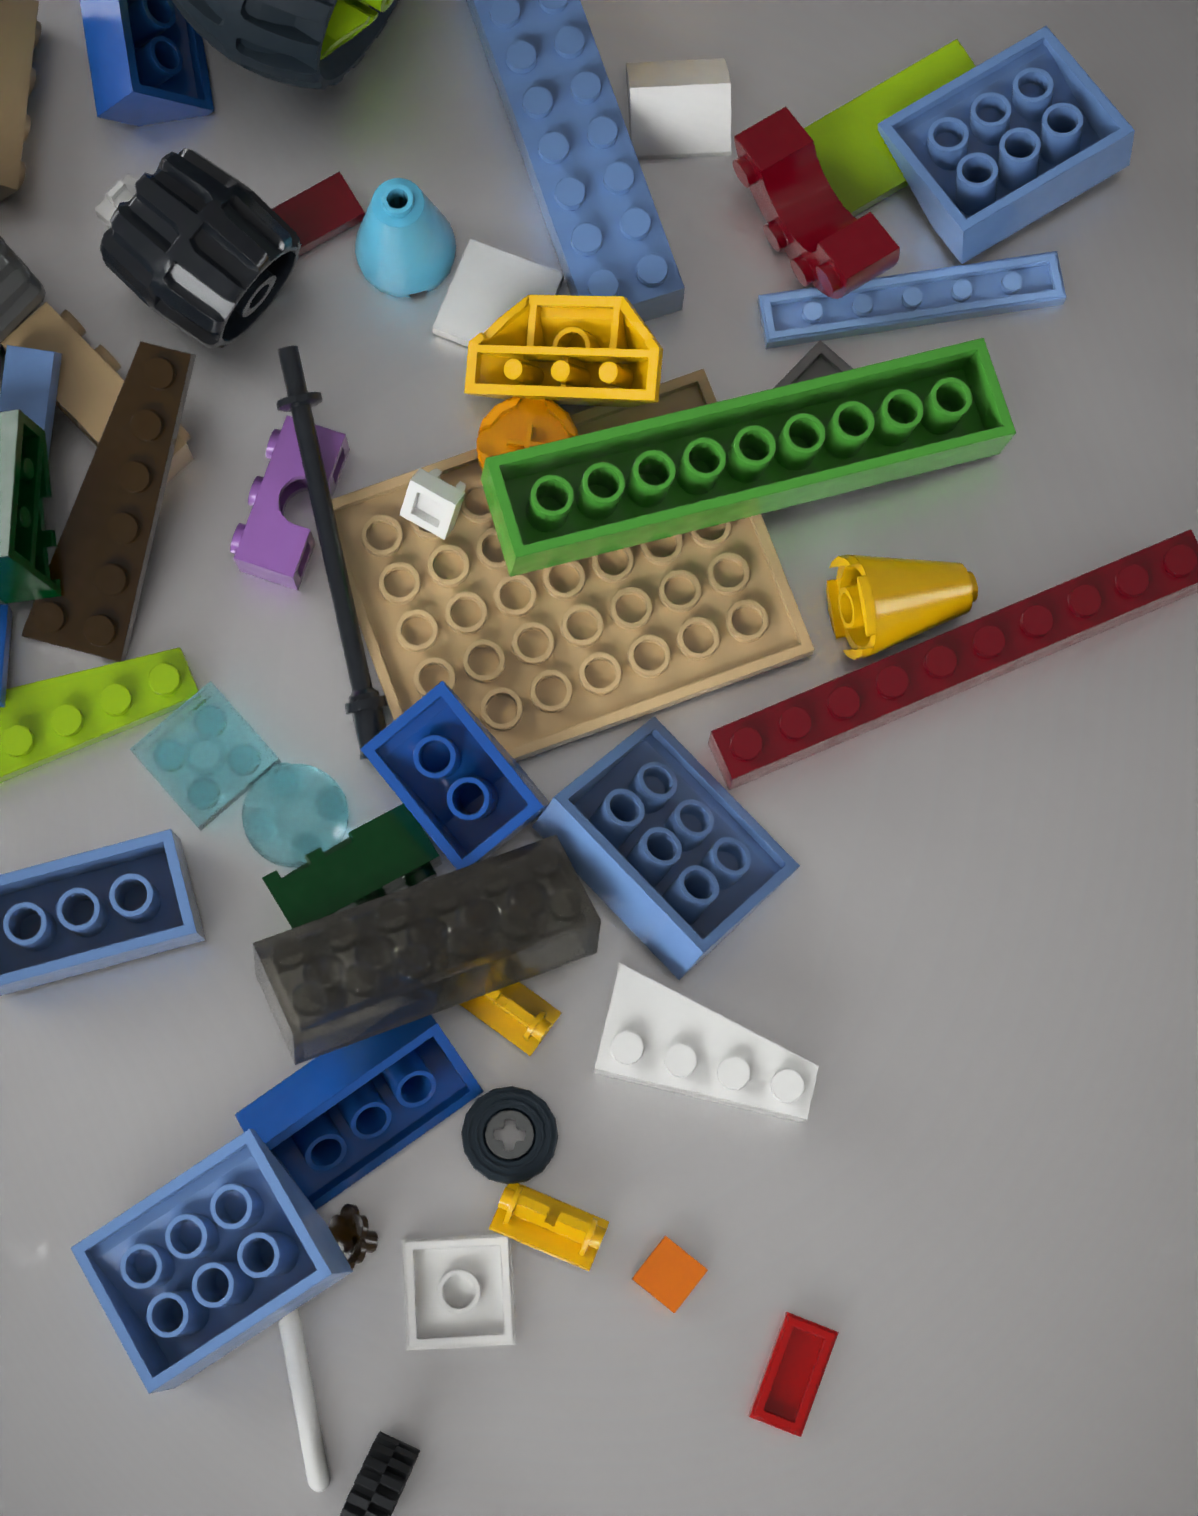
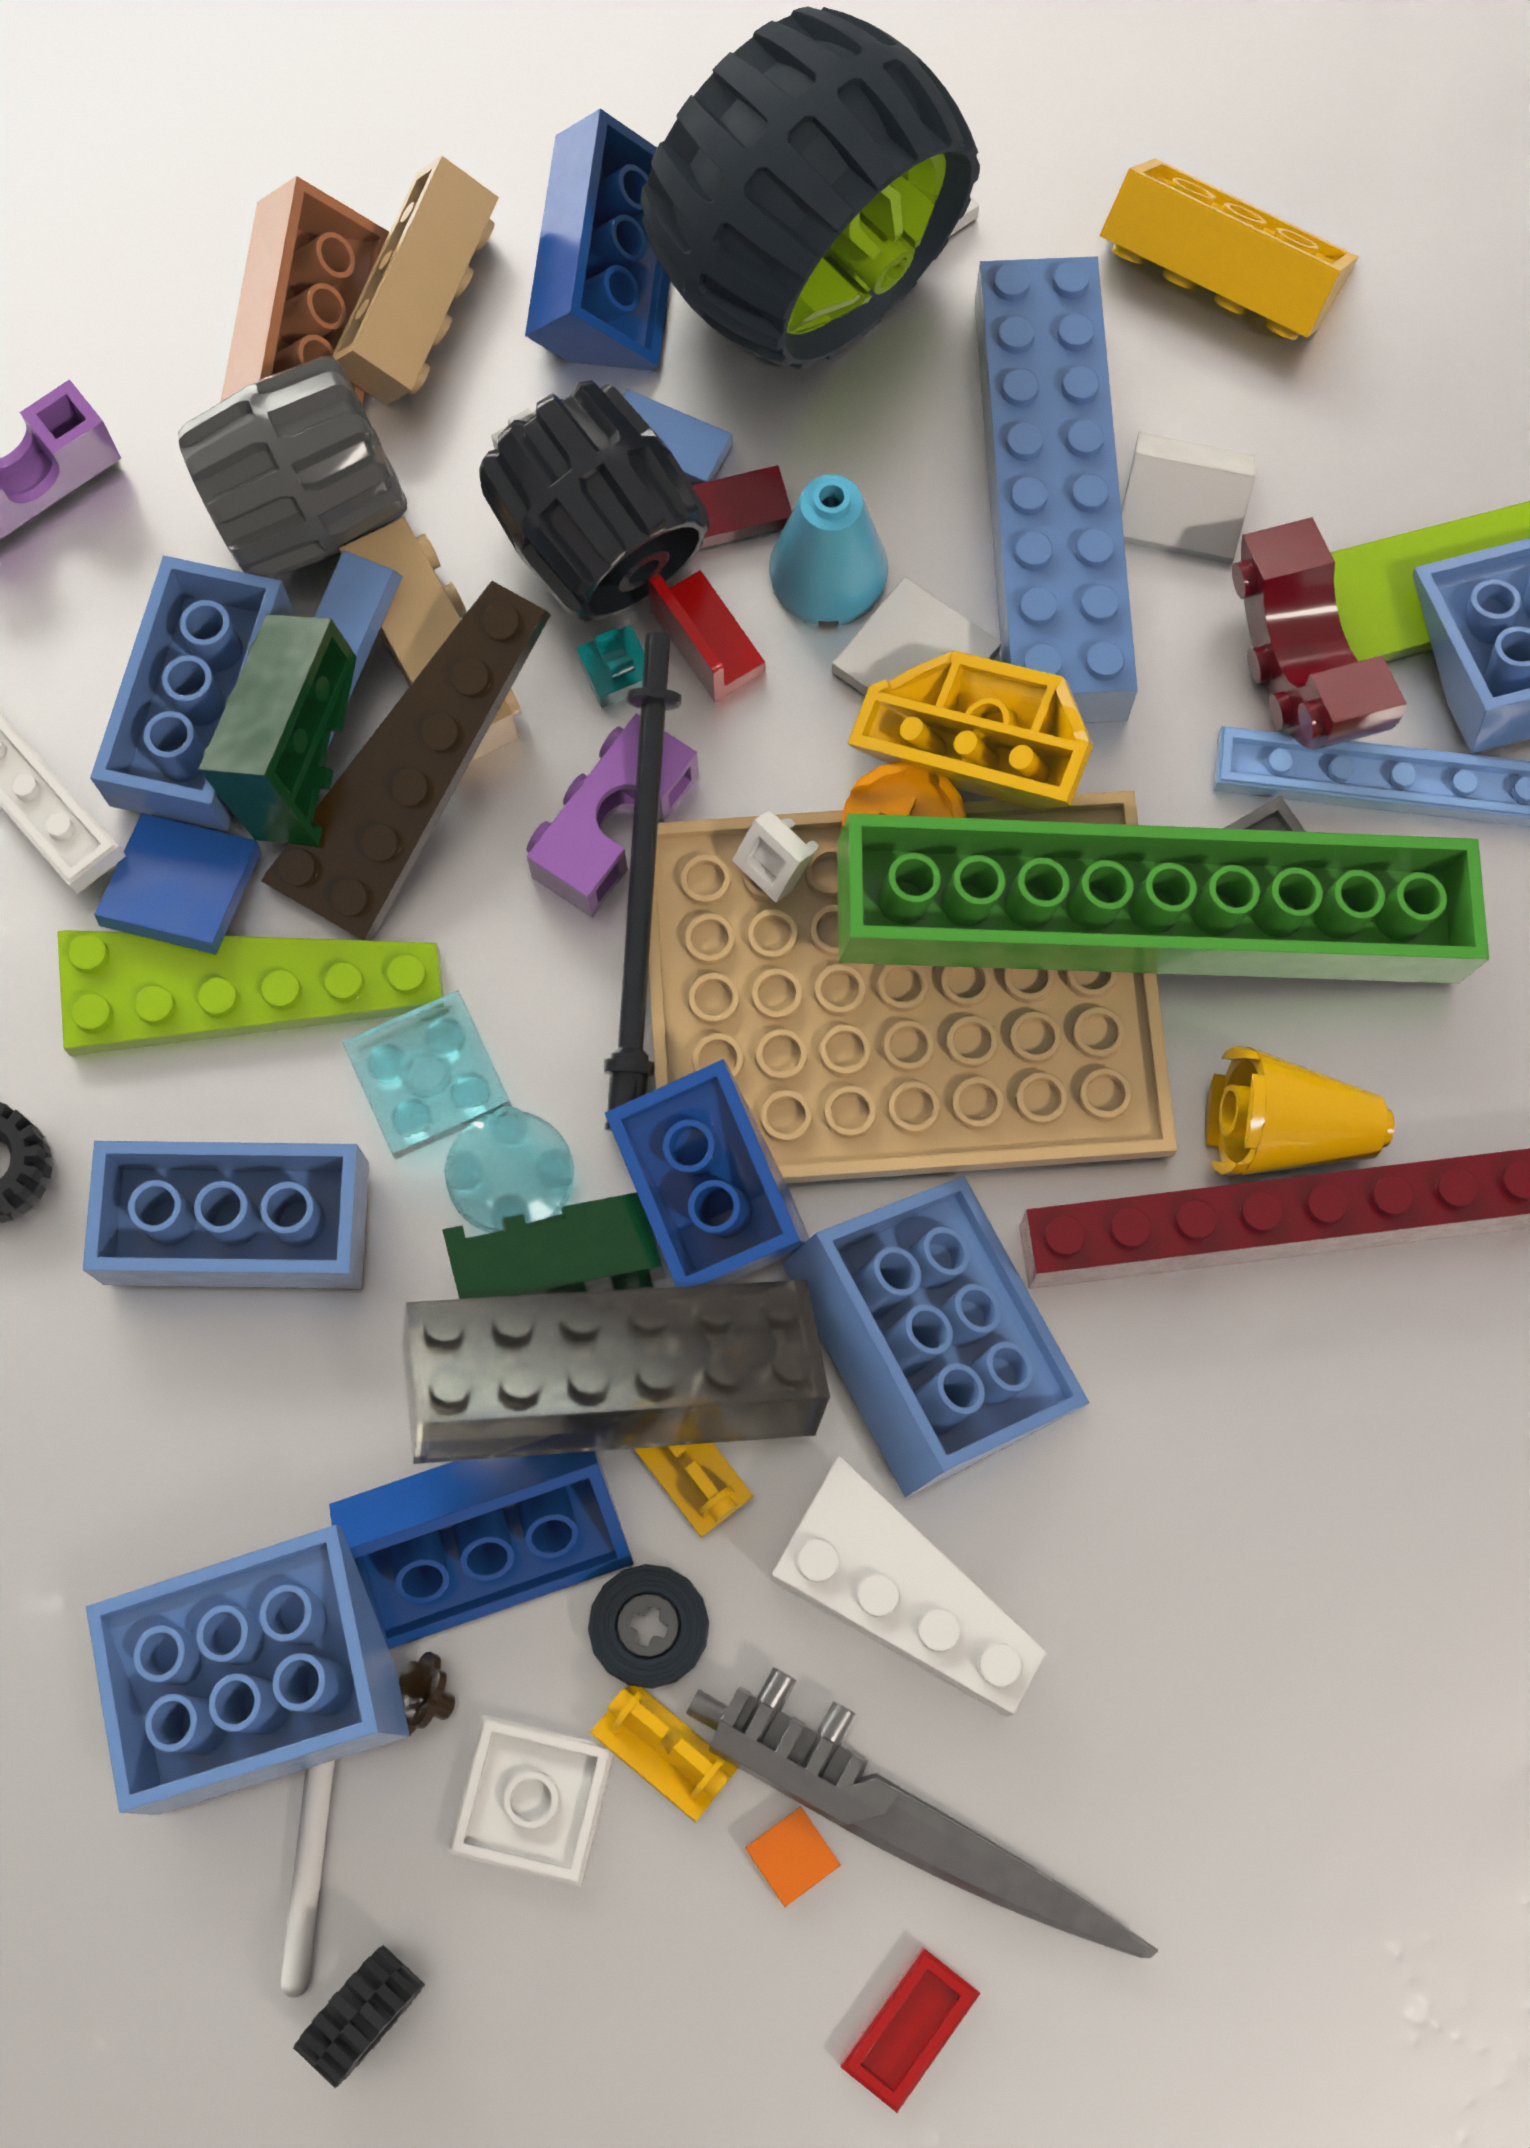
camera: 20 degrees right, 5 degrees down
none -> teal tile [576,625,645,708]
none -> medium blue tile [623,389,733,485]
none -> red panel [648,570,766,702]
none -> flat silver piece [686,1667,1158,1958]

